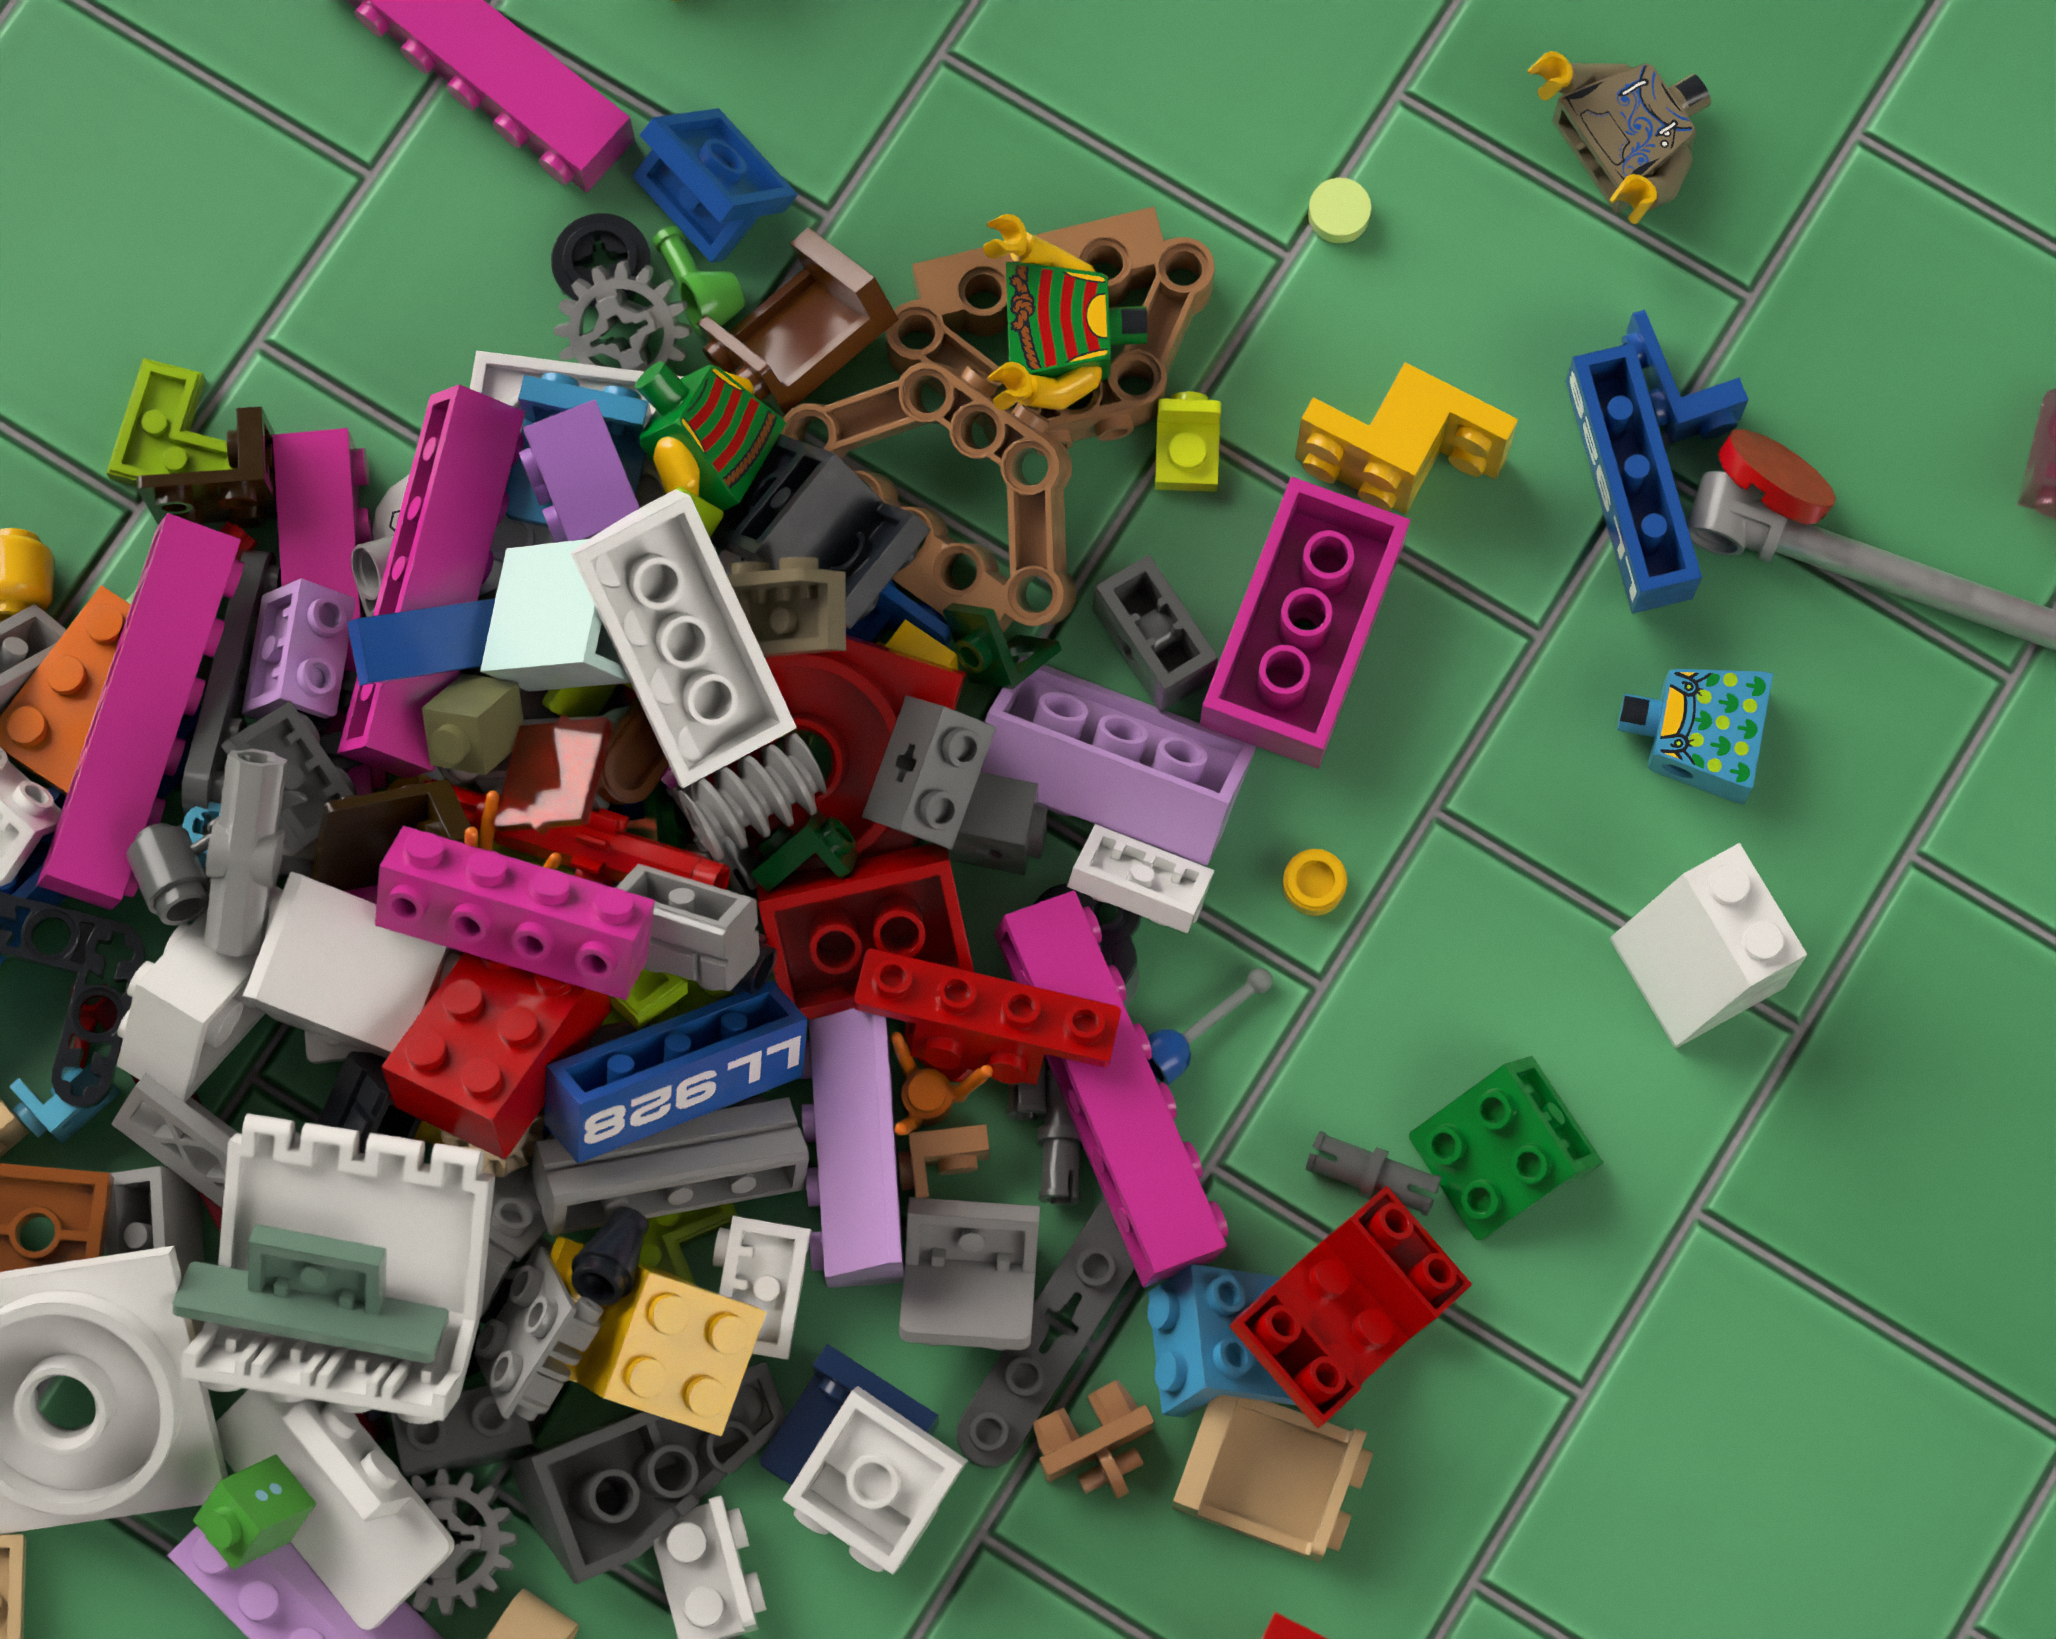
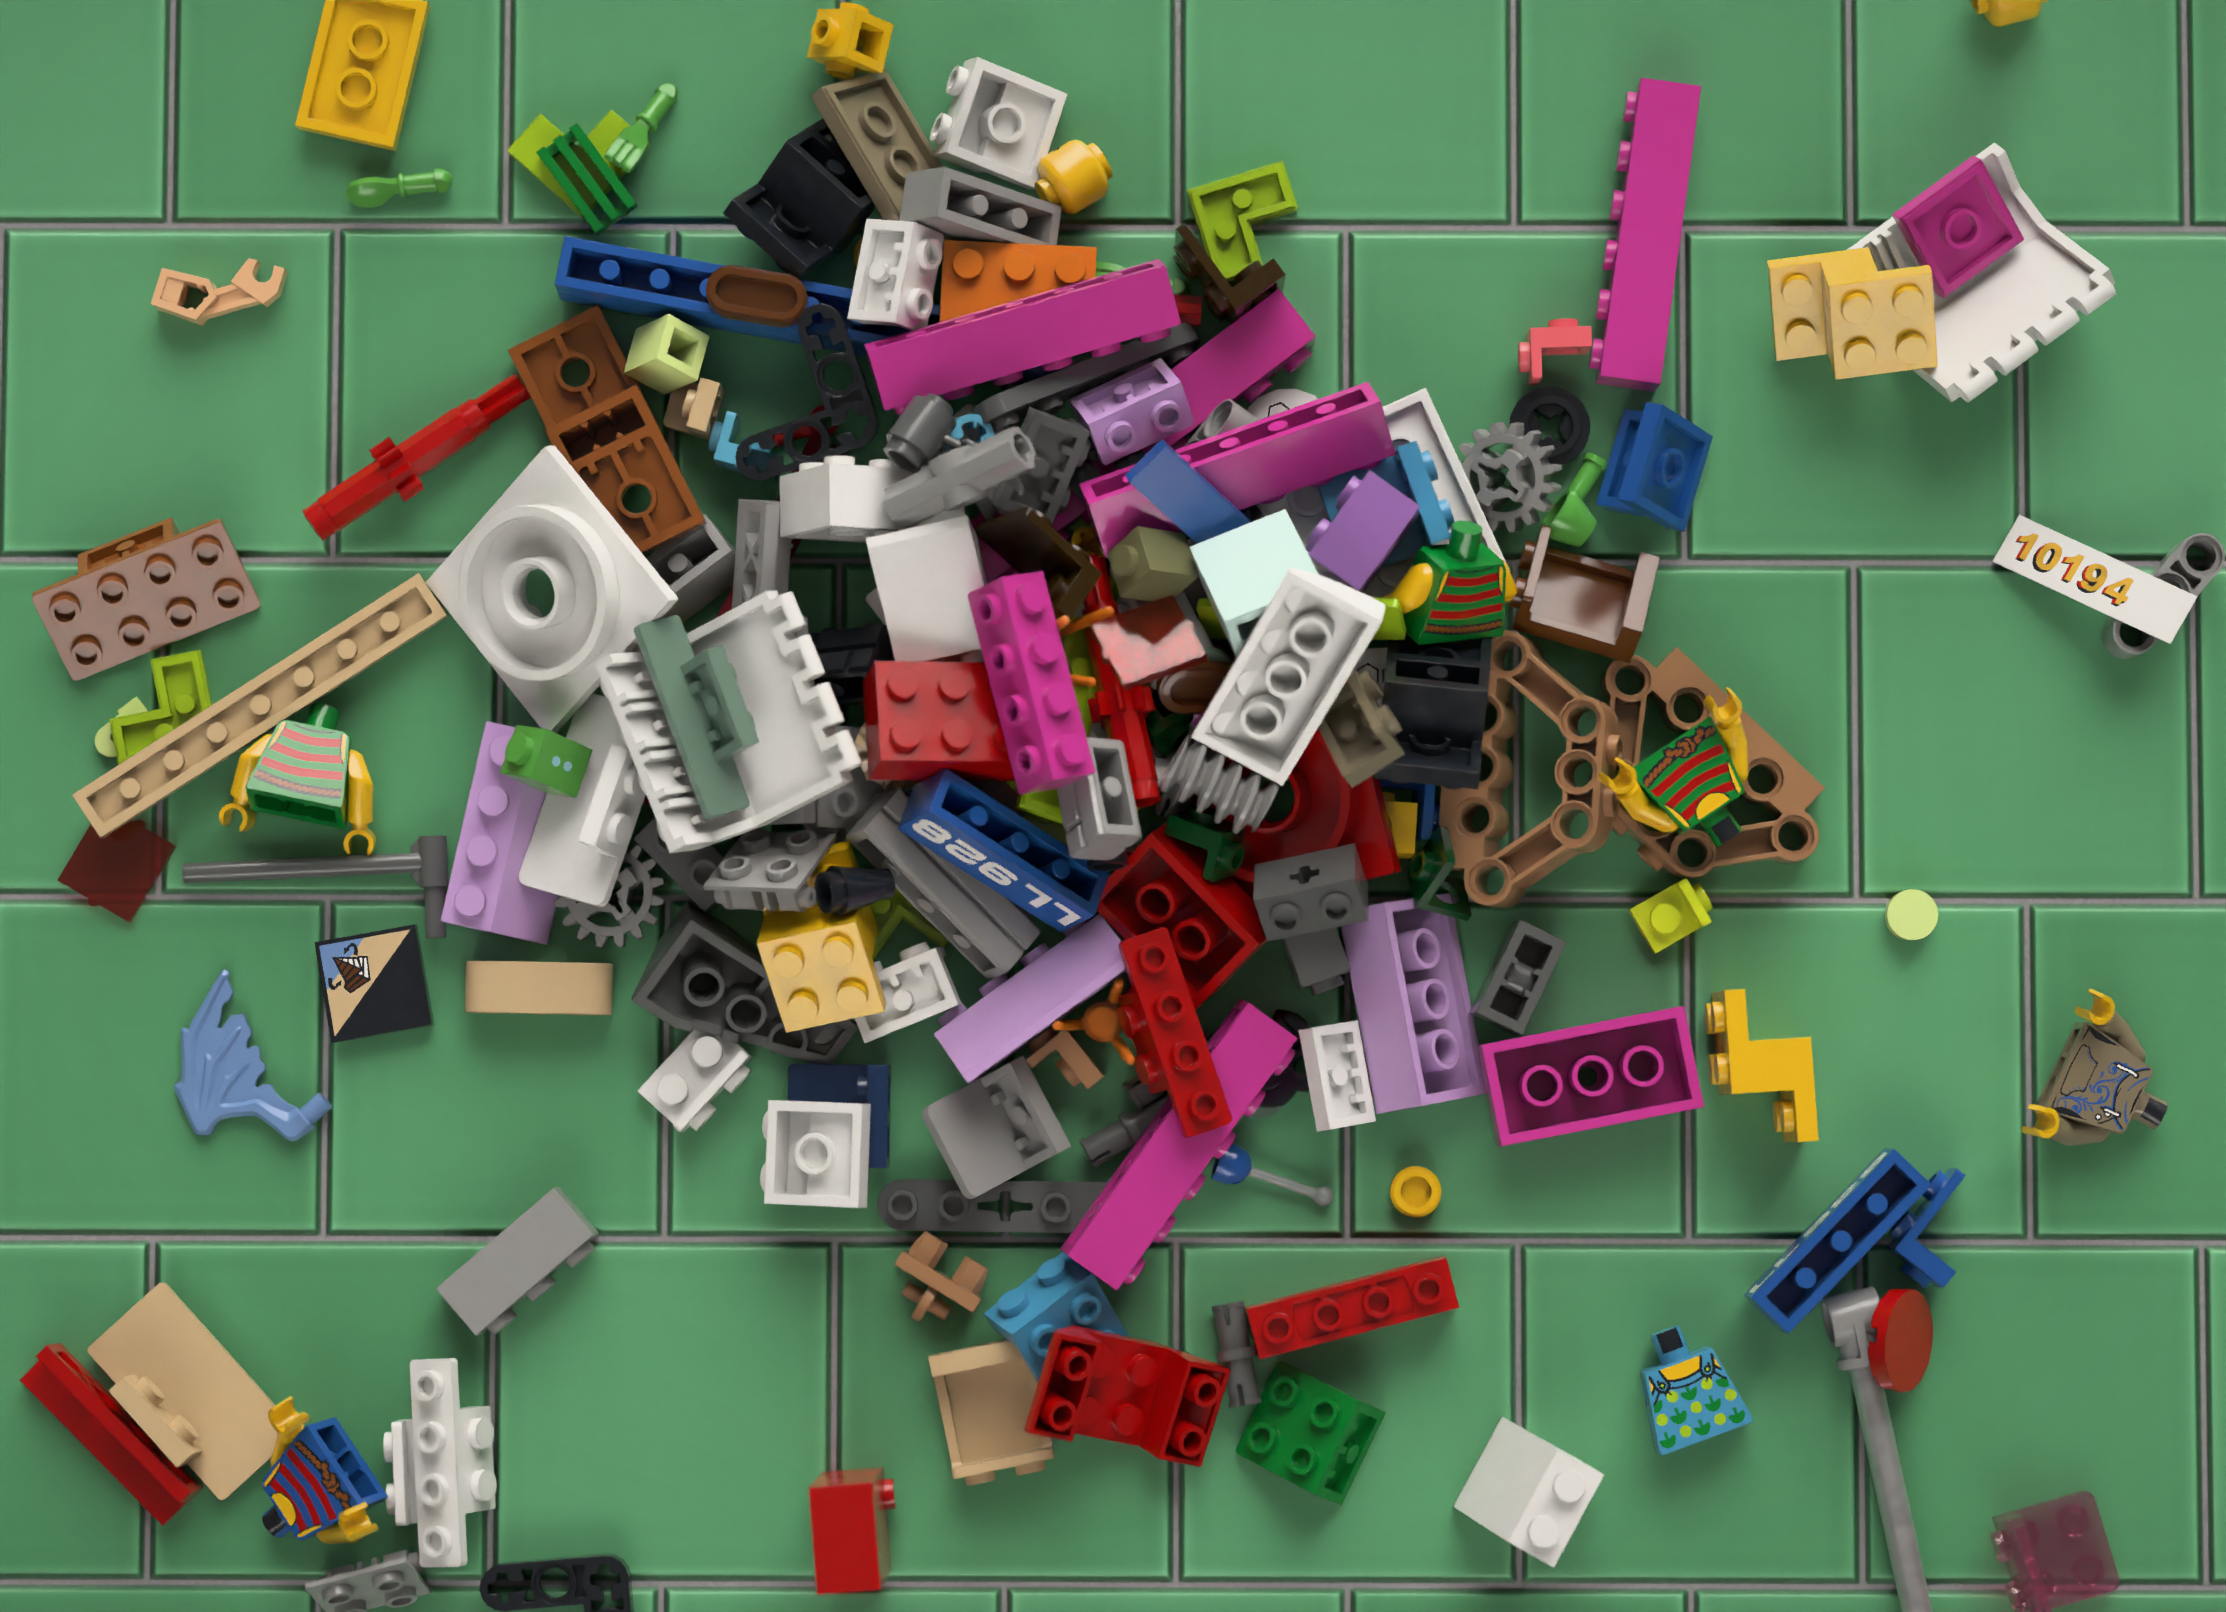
camera: 60 degrees right, 10 degrees up
none -> red brick [1245,1256,1459,1359]
none -> coral bracket [1518,318,1592,385]

